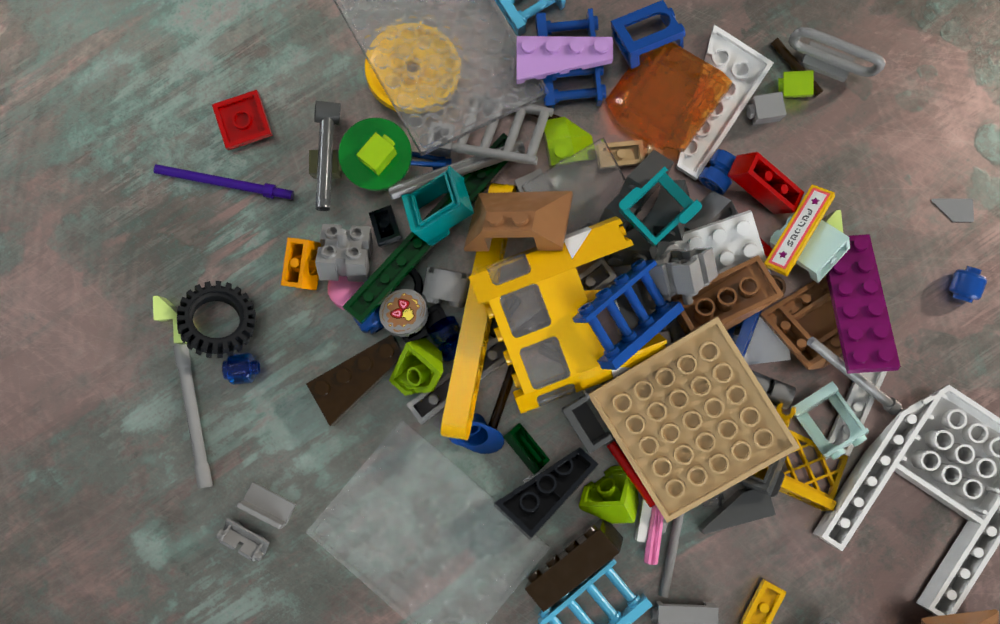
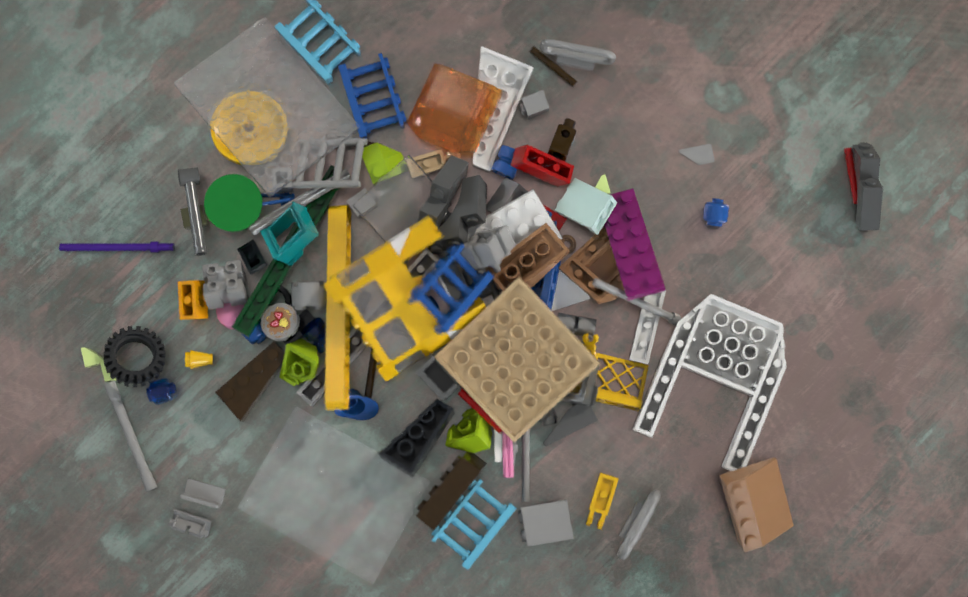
camera: 15 degrees left, 0 degrees up
red plate [212,90,273,151] -> none
lime brick [356,132,397,176] -> none
medium nougat slope [464,191,573,251] -> none
dark green tile [503,423,550,475] -> none
lavender wing [516,36,613,84] -> none
blue panel [611,0,686,69] -> none
teal piece [618,166,702,247] -> none
tile [764,184,835,276] -> none
lime brick [778,70,814,98] -> none
light aqua panel [791,381,869,461] -> none
none -> yellow cone [185,350,213,369]
none -> dark brown torso [548,118,577,162]

